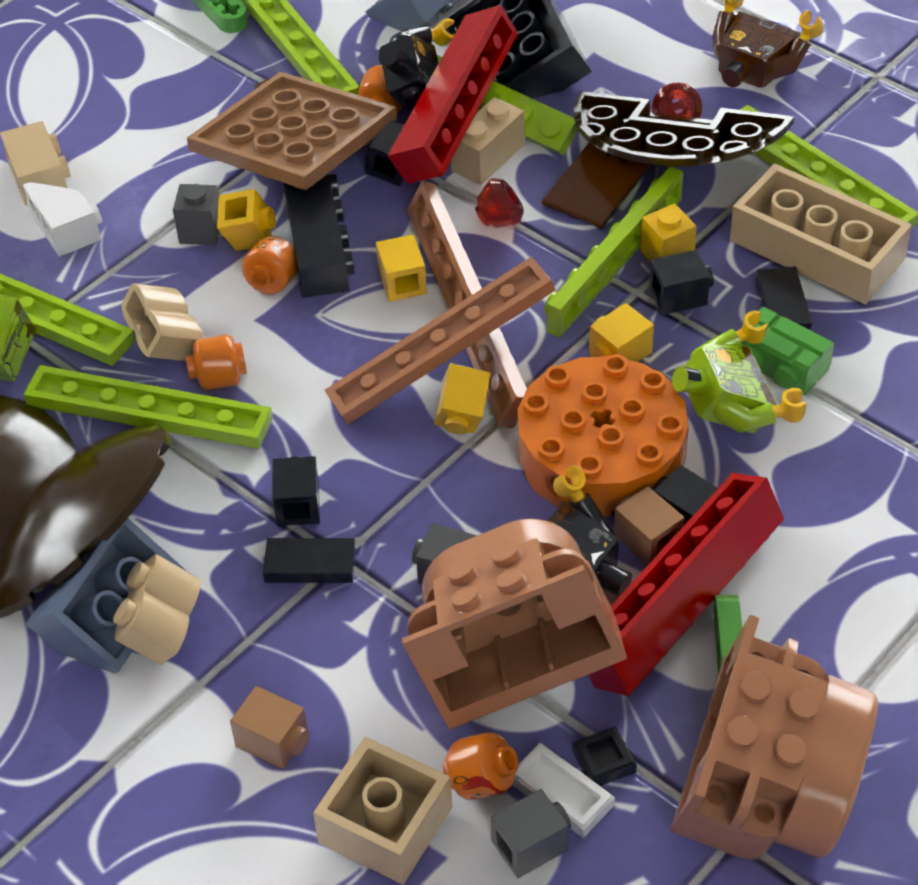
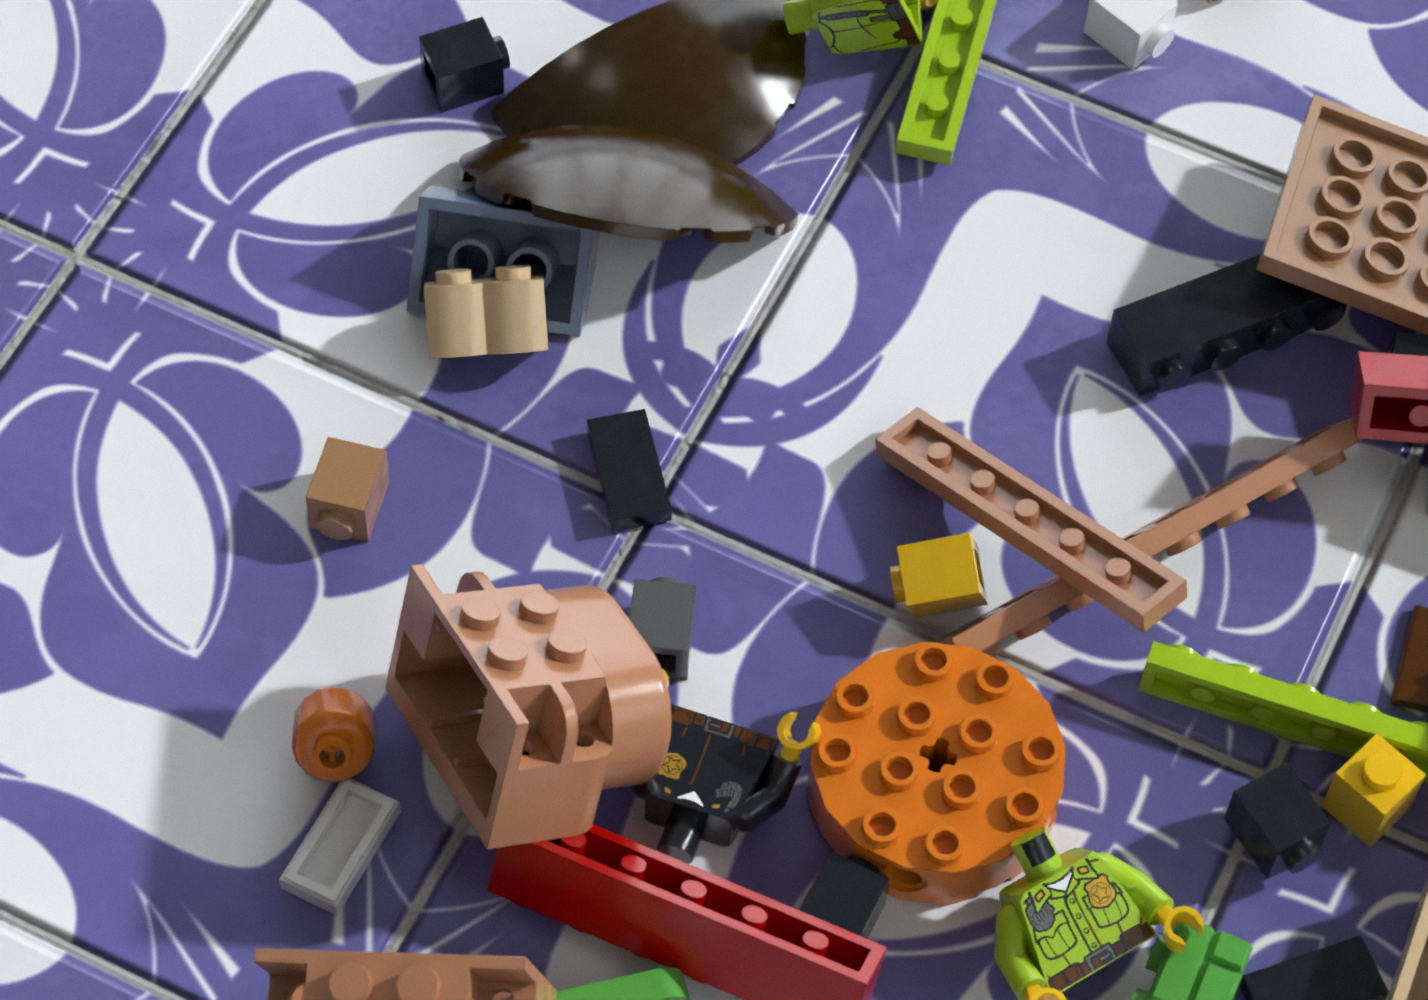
camera: 70 degrees right, 10 degrees up
lime plate [23,365,273,449] -> none
tan brick [121,283,203,361] -> none
dark grey brick [173,184,220,245] -> none
orange head [185,334,247,391] -> none
yellow brick [217,189,276,251] -> none
orange head [242,236,299,294] -> none
black brick [272,456,320,526] -> none
tan brick [313,737,453,885] -> none
yellow brick [376,234,427,302] -> none
clear red cone [475,178,524,228] -> none
dark grey brick [491,788,571,879] -> none
black tile [572,726,637,786] -> none
yellow brick [589,303,654,362] -> none
medium nougat brick [614,486,684,566] -> none

